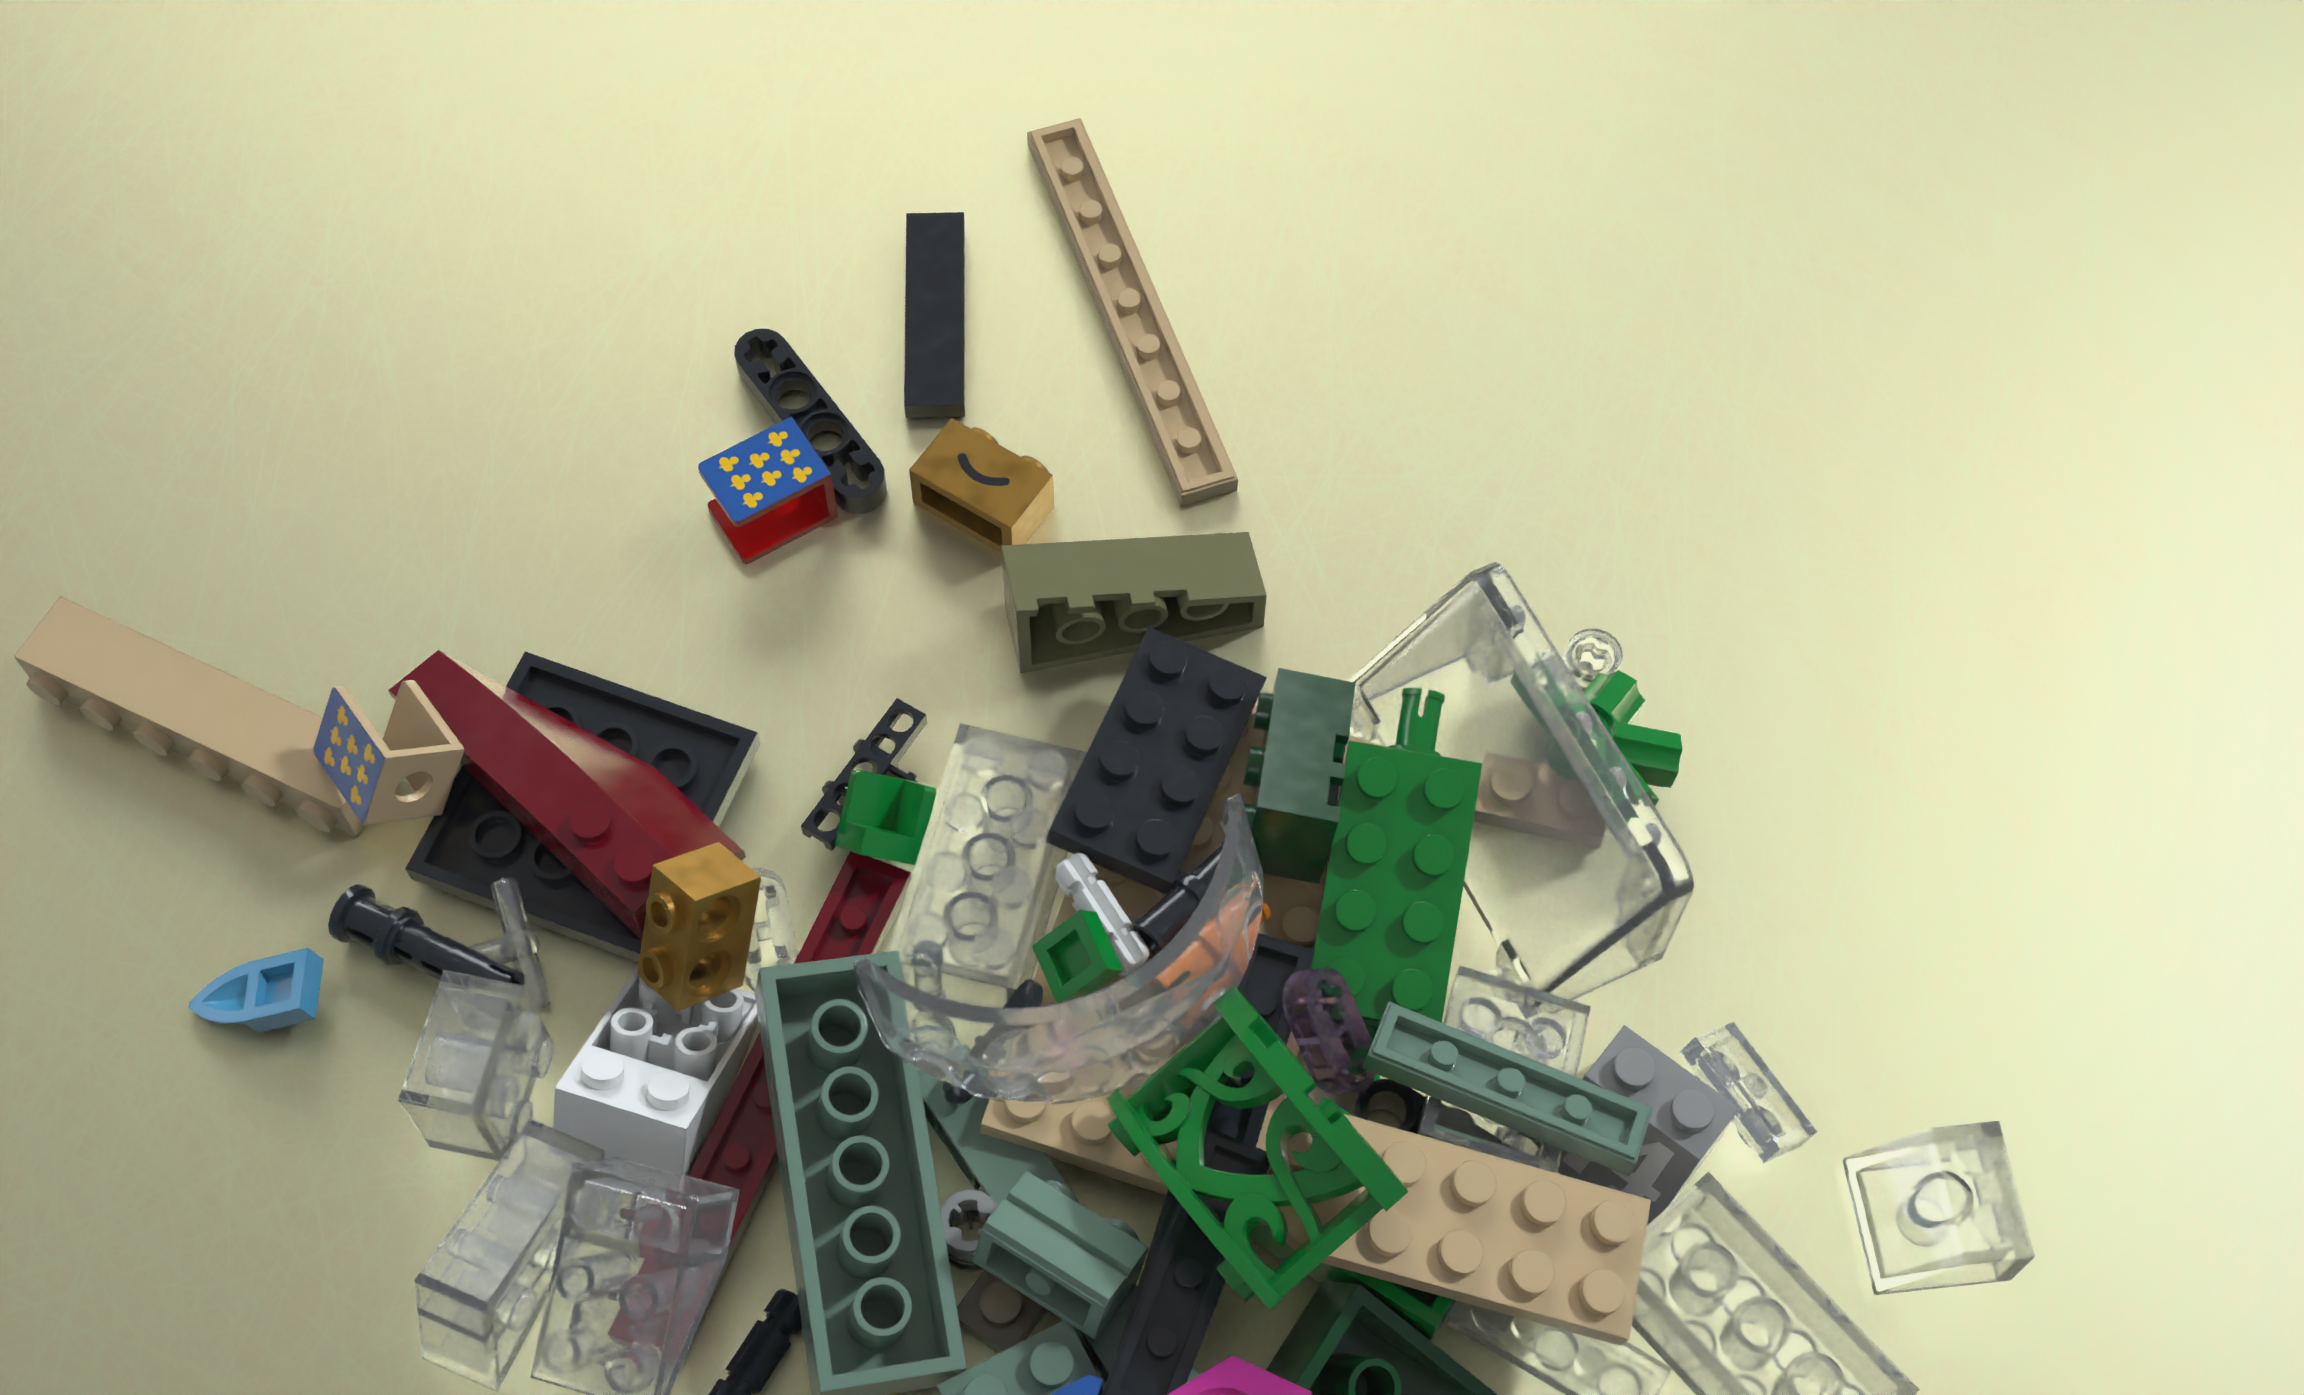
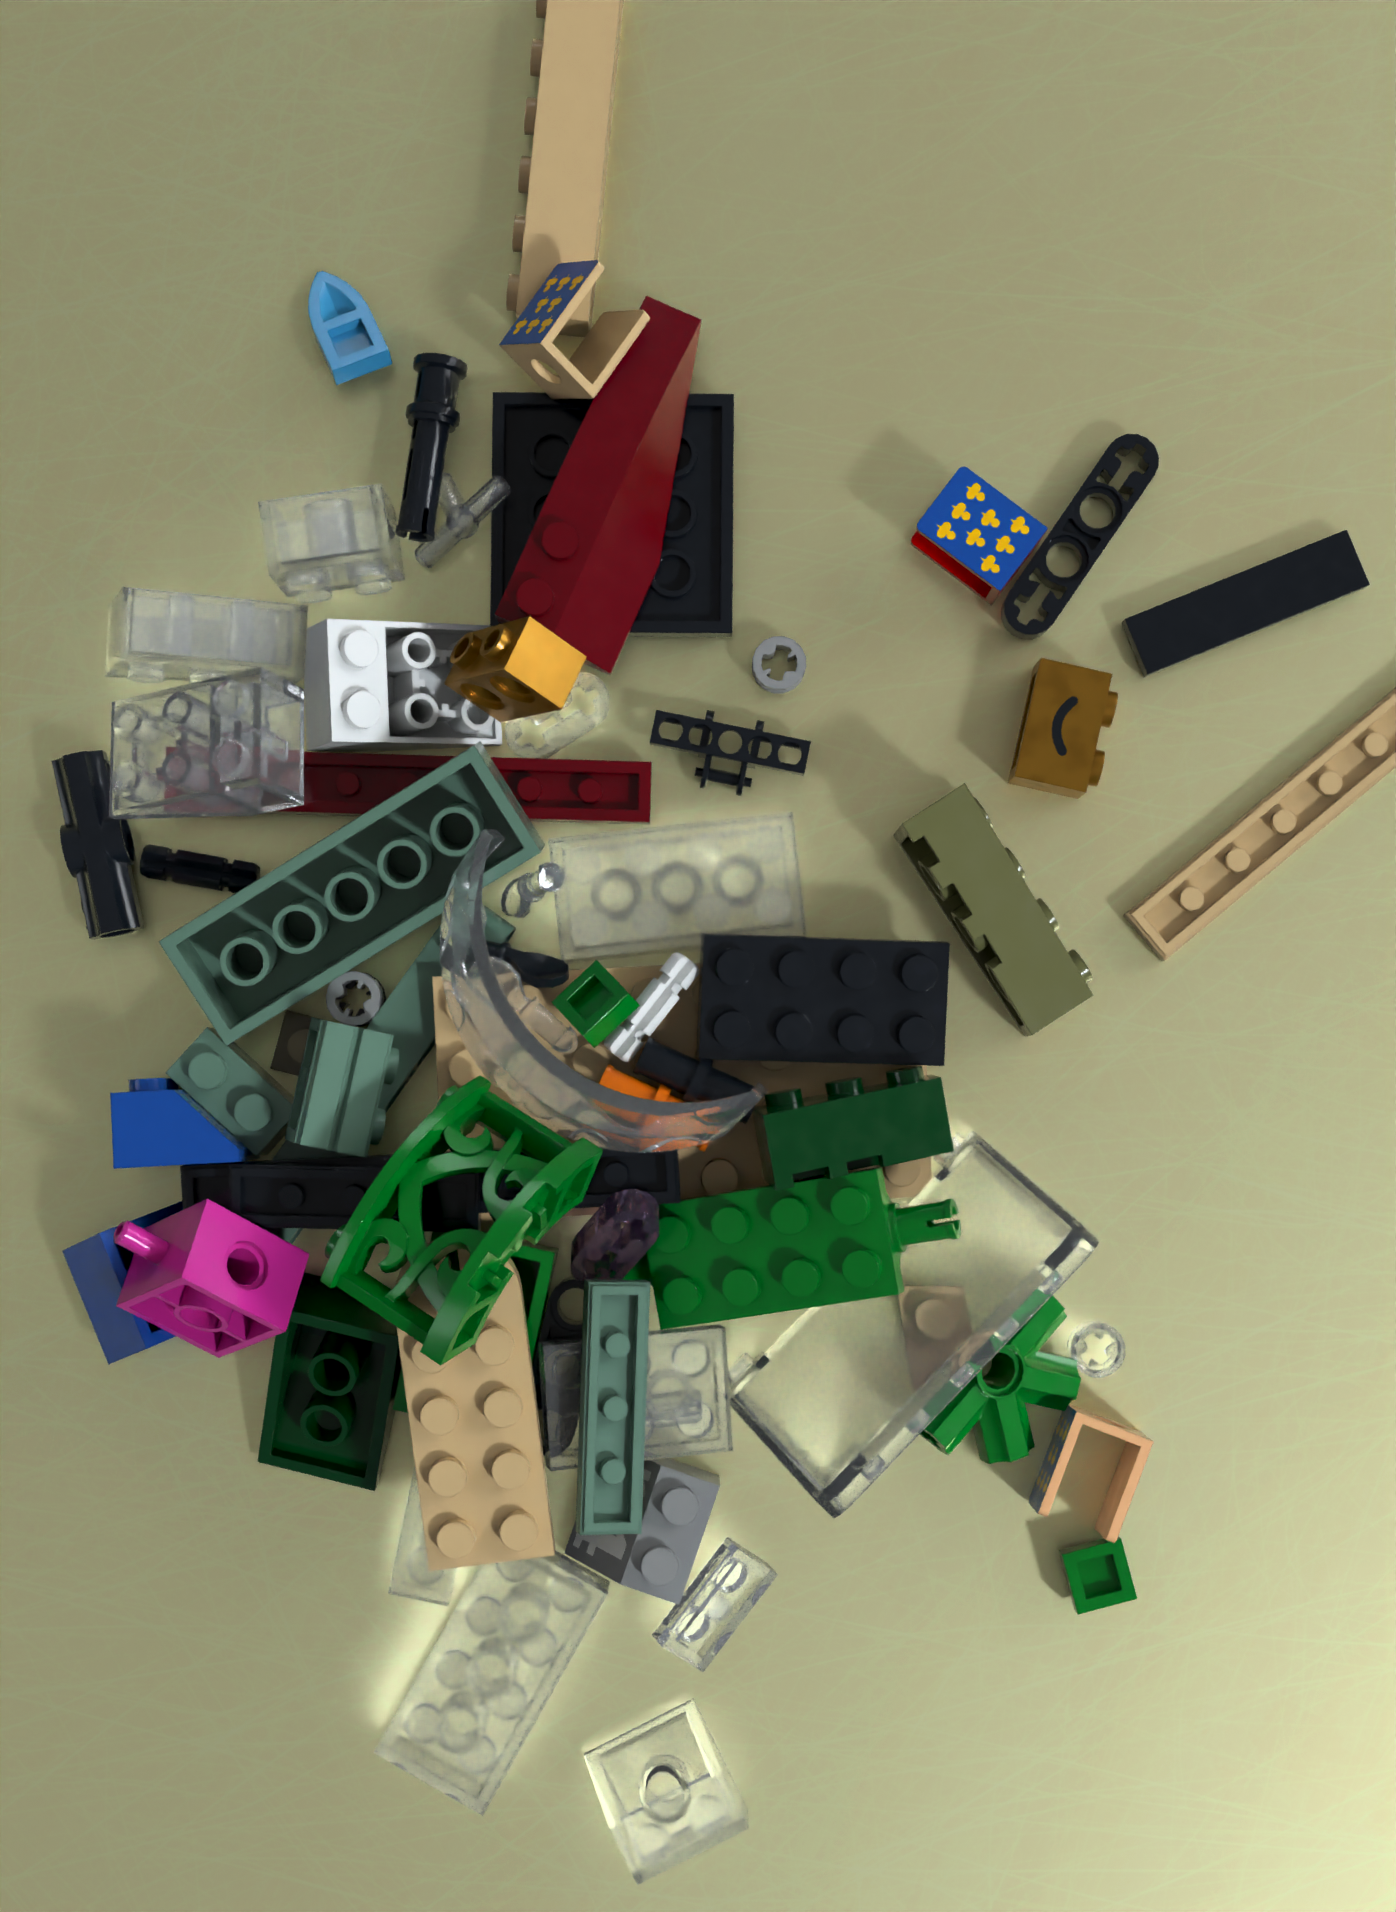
camera: 70 degrees right, 25 degrees up
green panel [835,769,936,866] -> none
none -> light grey bush [752,636,806,694]
none -> light nougat piece [1029,1404,1154,1543]
none -> green plate [1059,1536,1137,1614]

